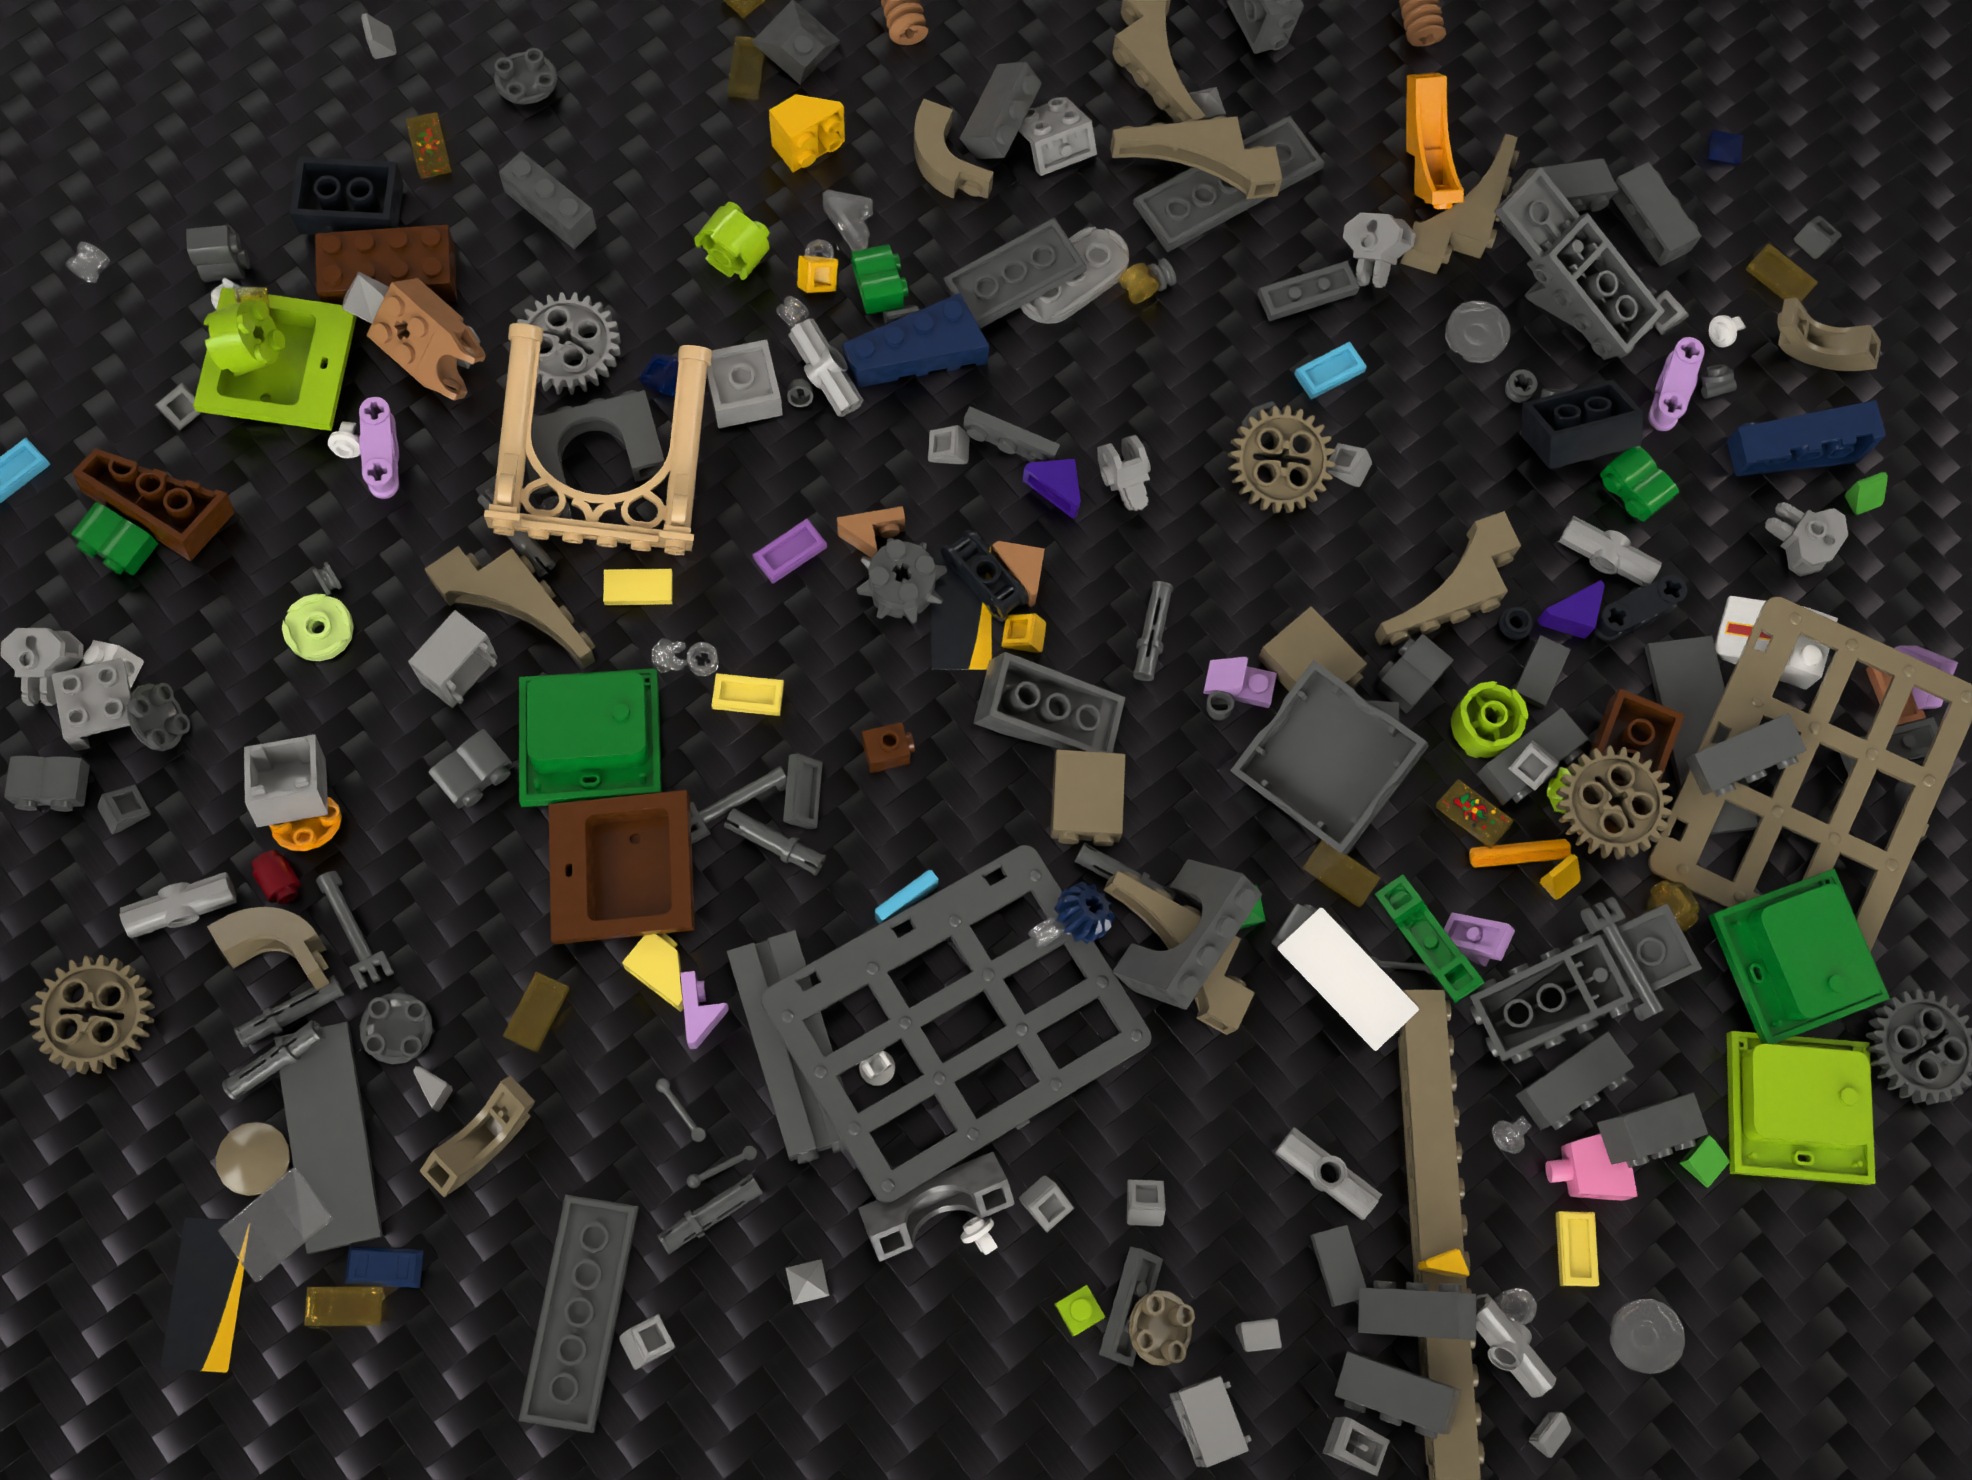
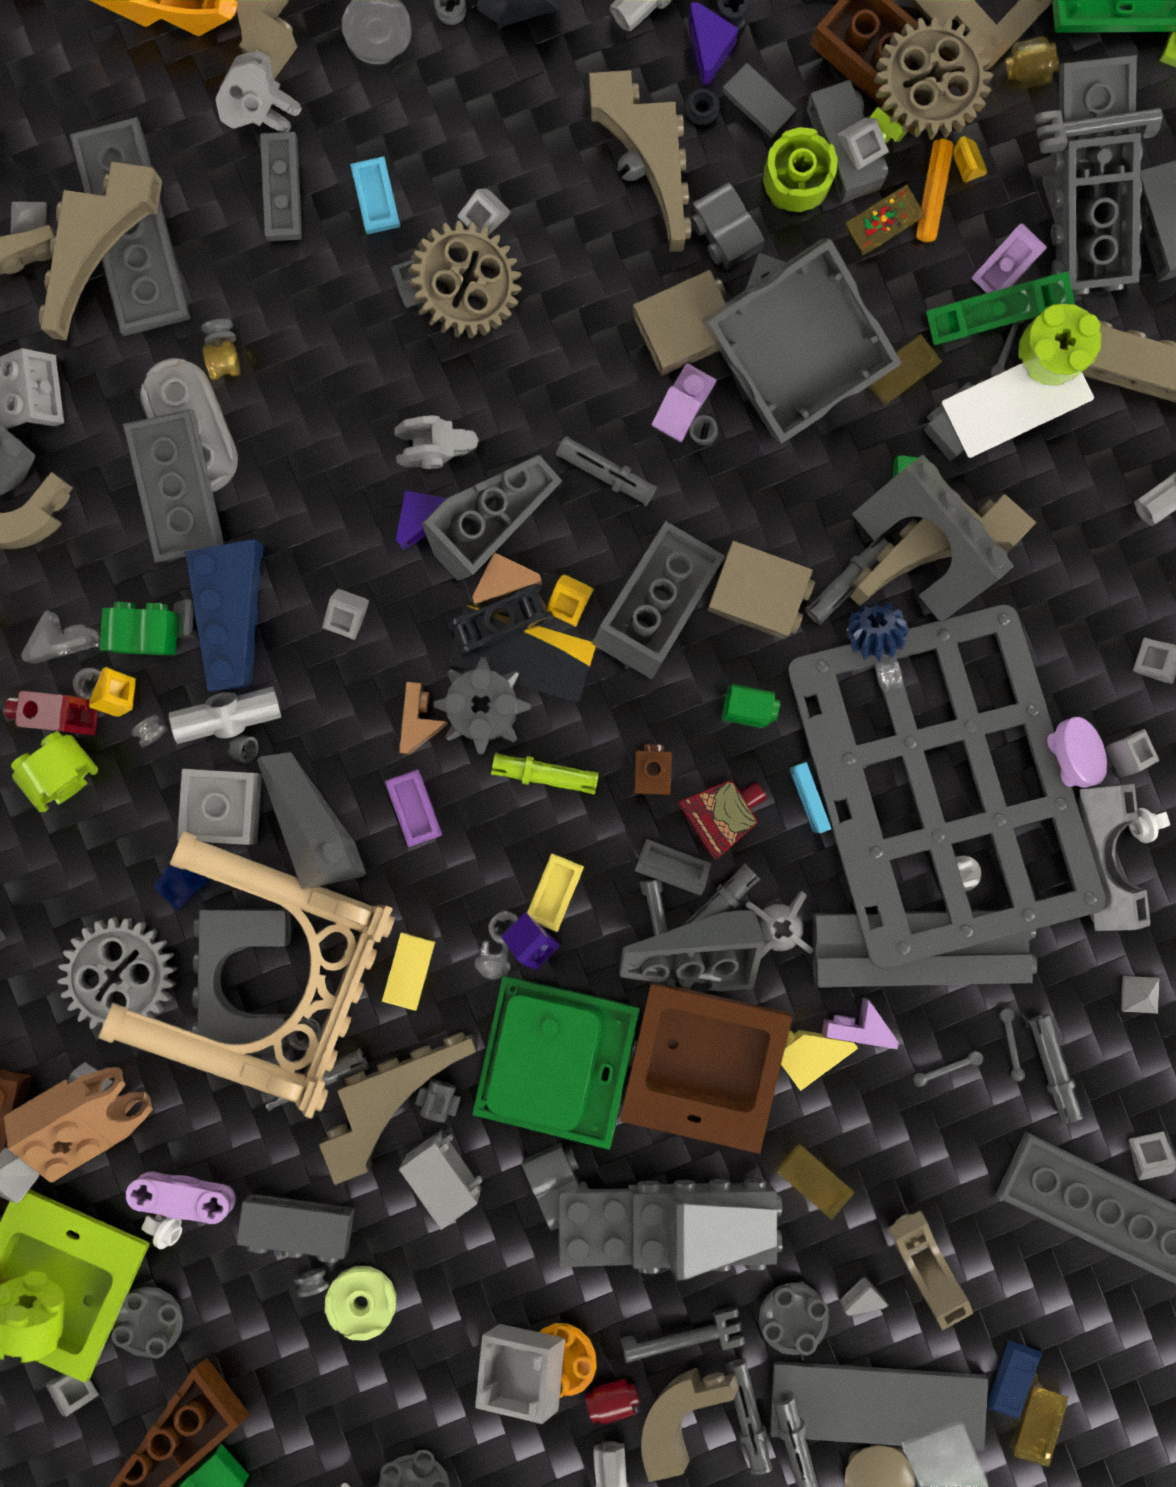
camera: 65 degrees left, 15 degrees up
dark grey plate [963,406,1060,462] -> none
none -> dark red torso [4,691,98,736]
none -> dark grey dish [111,1286,183,1359]
none -> dark grey brick [237,1194,354,1263]
none -> dark grey wedge [257,752,366,890]
none -> dark grey gear [415,1079,461,1122]
none -> dark grey wedge [422,455,562,581]
none -> lime pin [491,753,599,795]
none -> dark purple slope [501,912,561,970]
none -> dark grey wedge [558,1178,782,1280]
none -> dark grey hinge [617,149,647,181]
none -> dark grey wedge [619,910,765,991]
none -> torso [677,780,767,860]
none -> green brick [722,683,780,728]
none -> light grey piece [744,891,814,958]
none -> lime brick [1018,304,1101,386]
none -> lavender tile [1047,717,1107,788]

